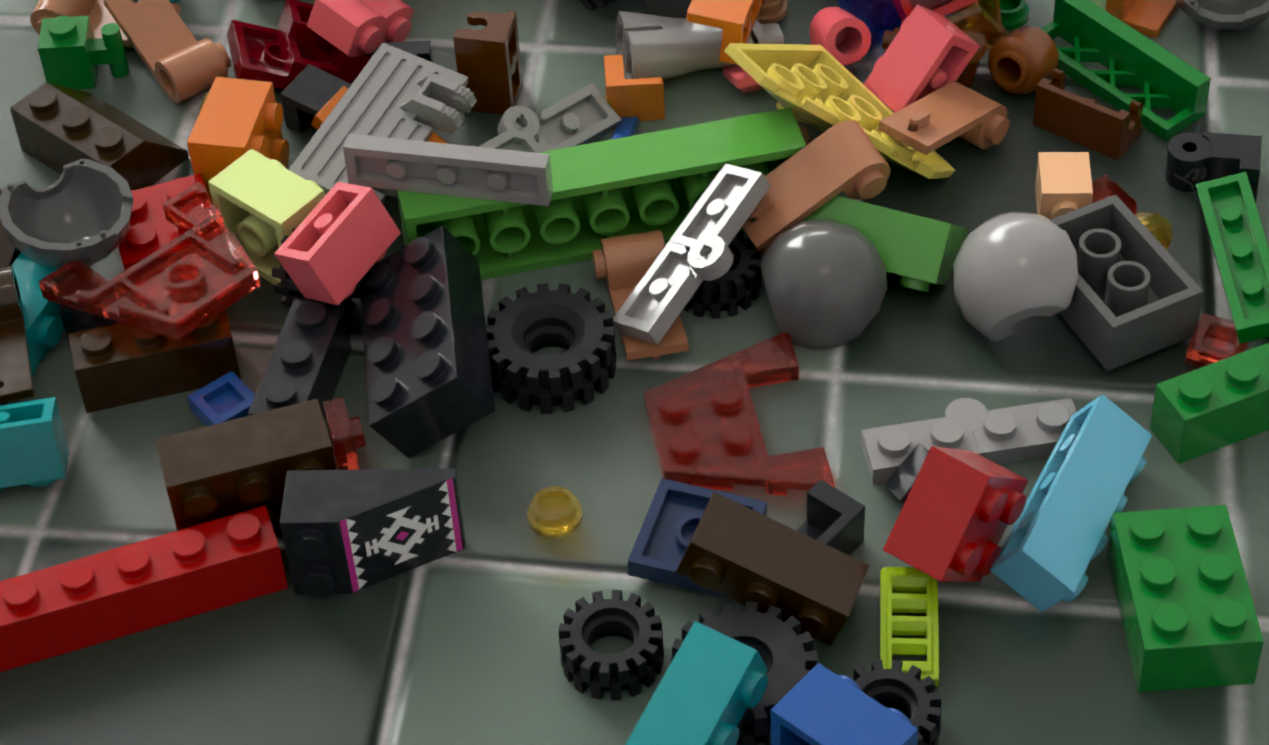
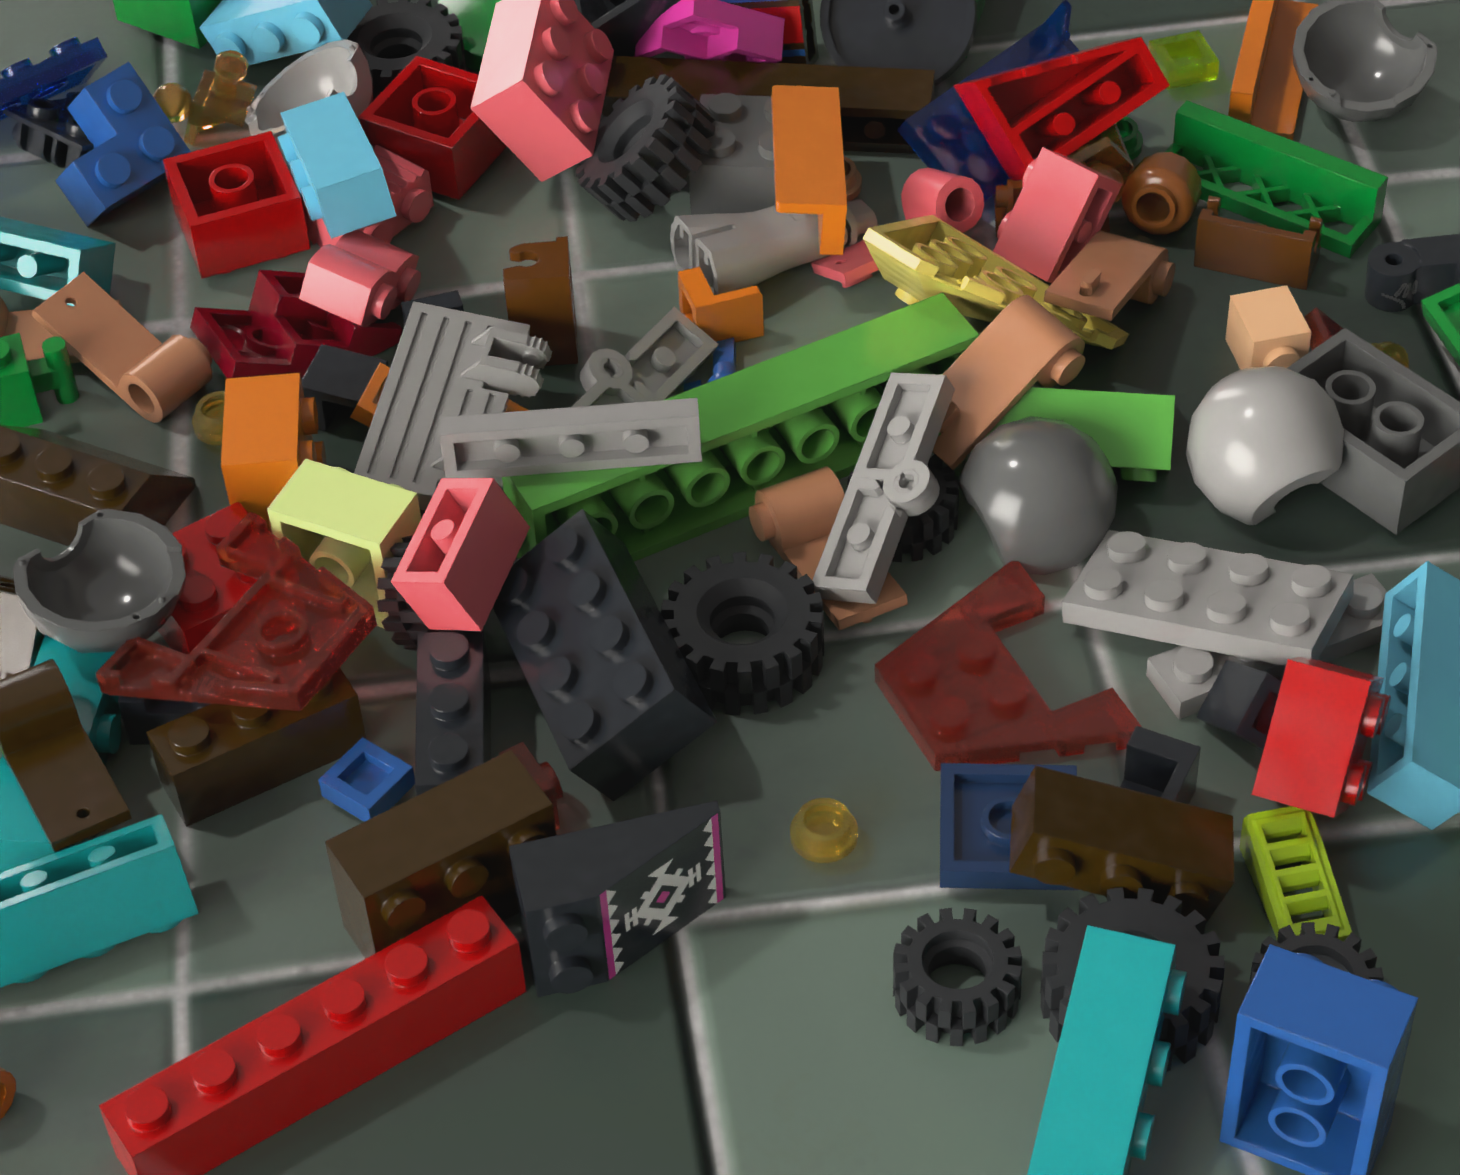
camera: 15 degrees left, 0 degrees up
none -> light grey plate [1061,530,1354,666]

